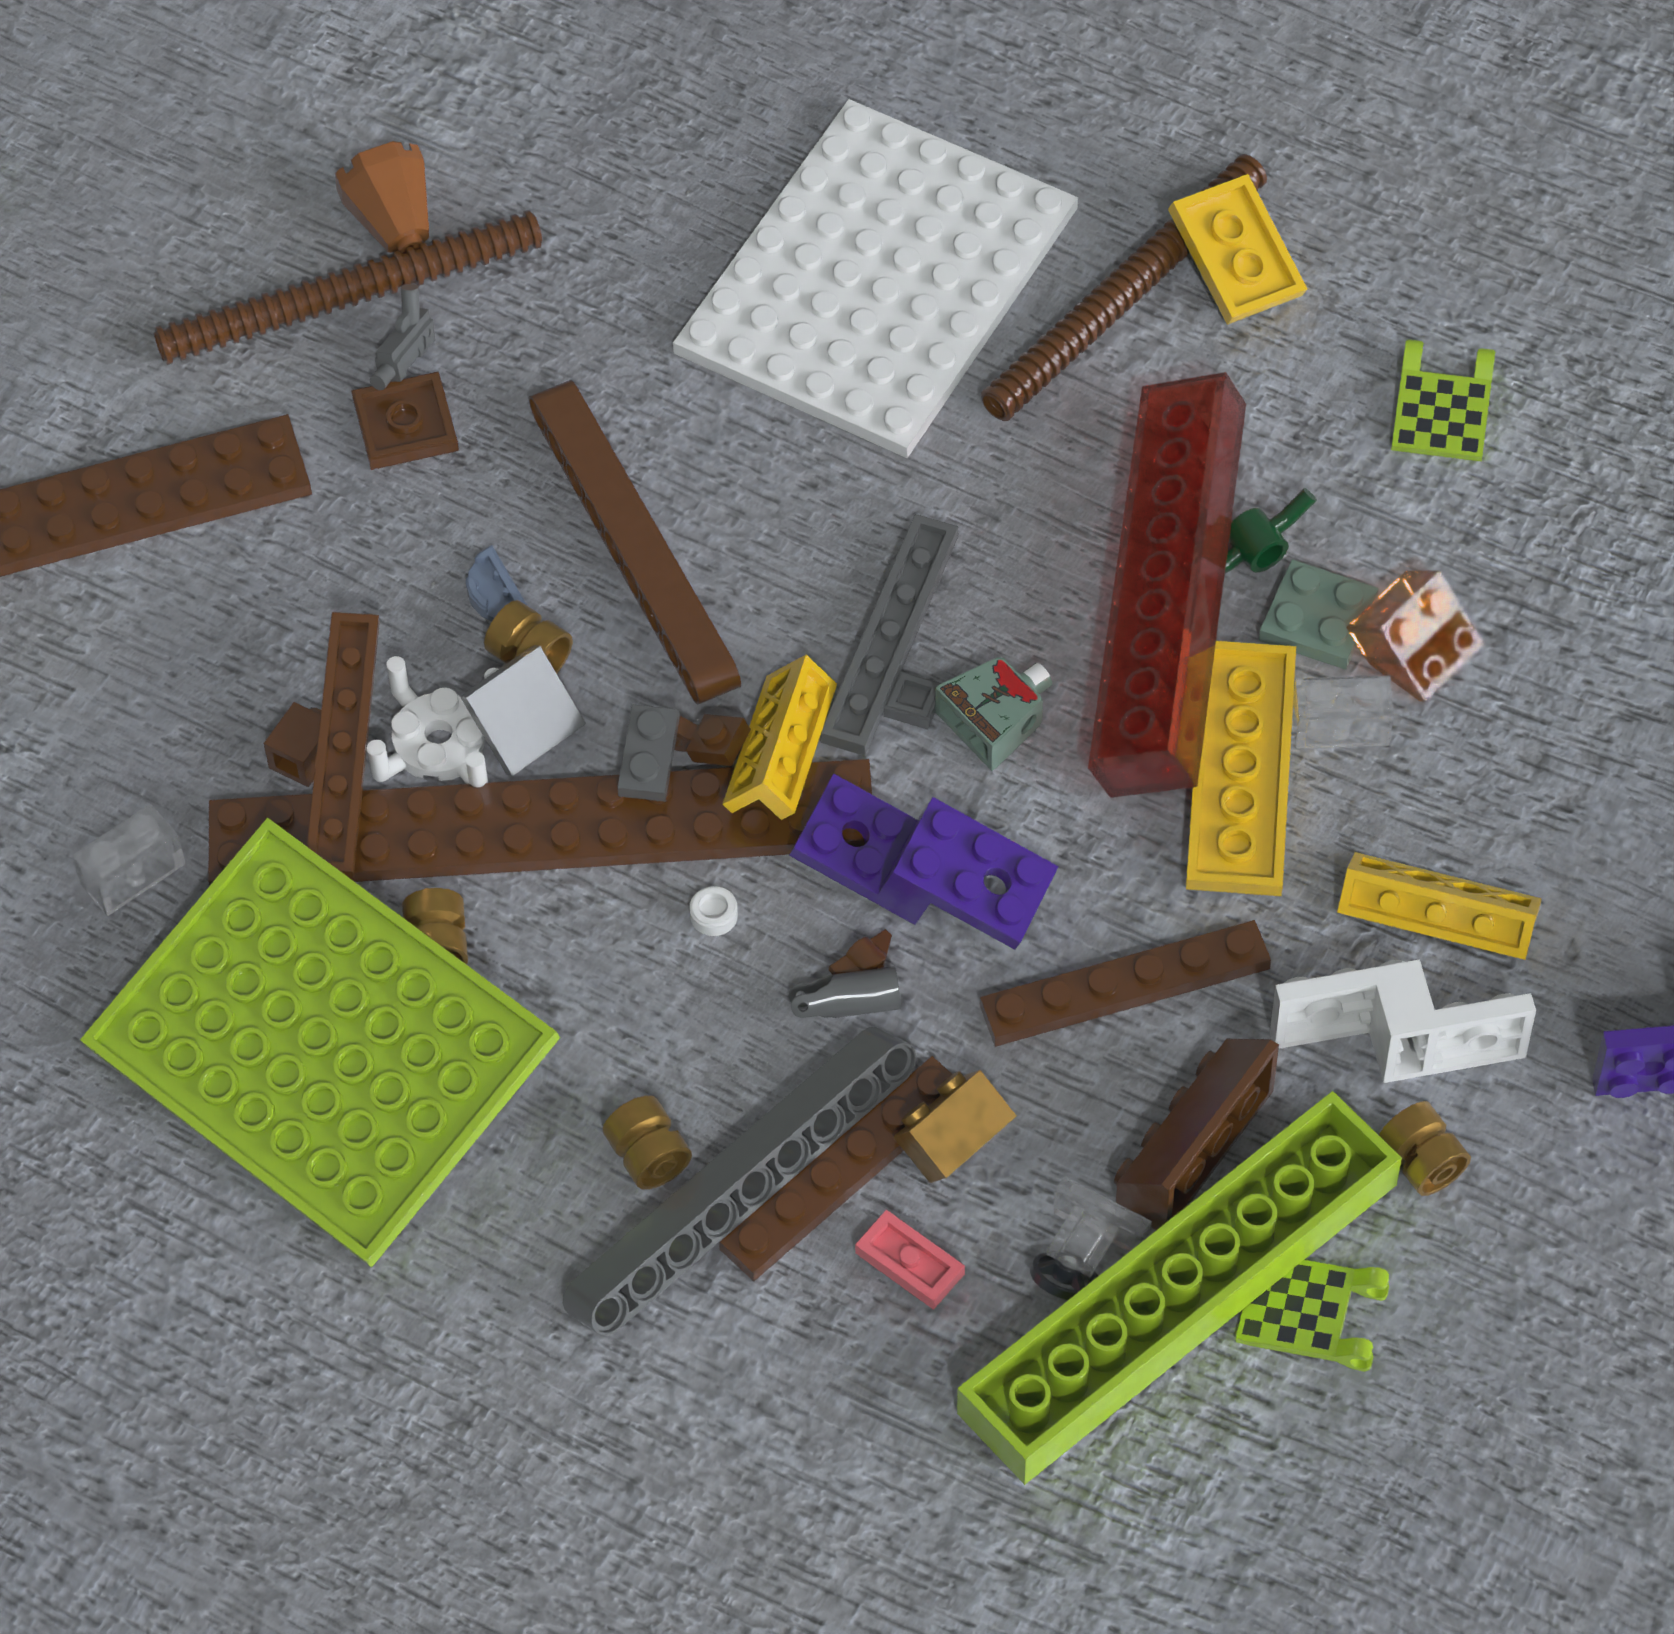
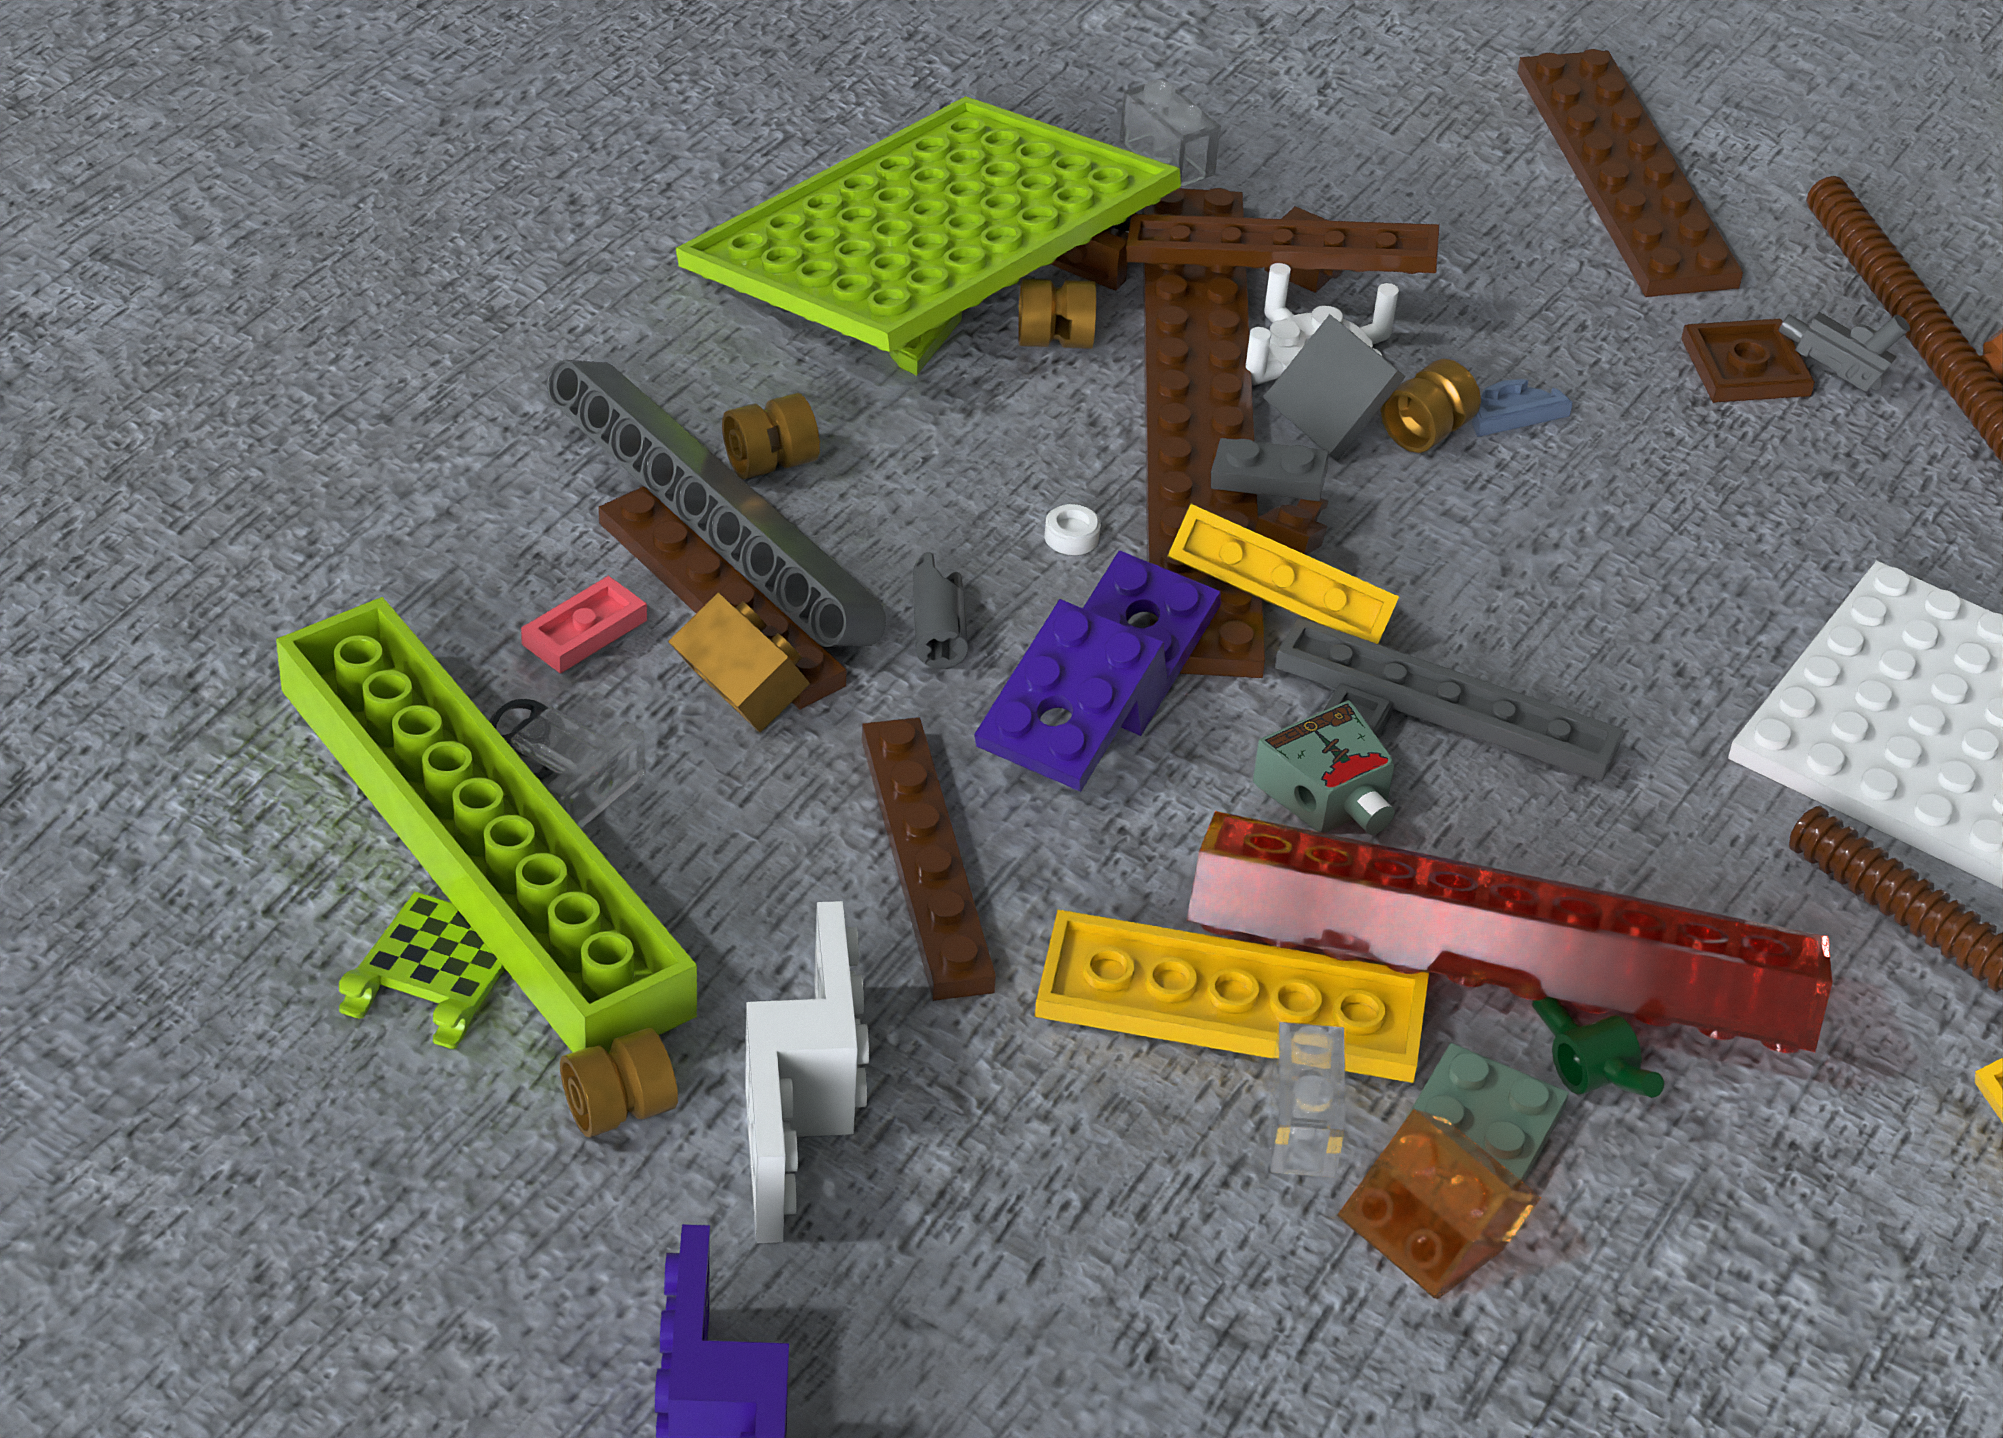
camera: 90 degrees right, 15 degrees down
reddish brown beam [529,380,741,705] -> none
reddish brown piece [828,929,892,974] -> none
reddish brown slope [1114,1038,1279,1230] -> none
yellow fence [1337,852,1542,960] -> none
lime flag [1391,339,1496,462] -> none

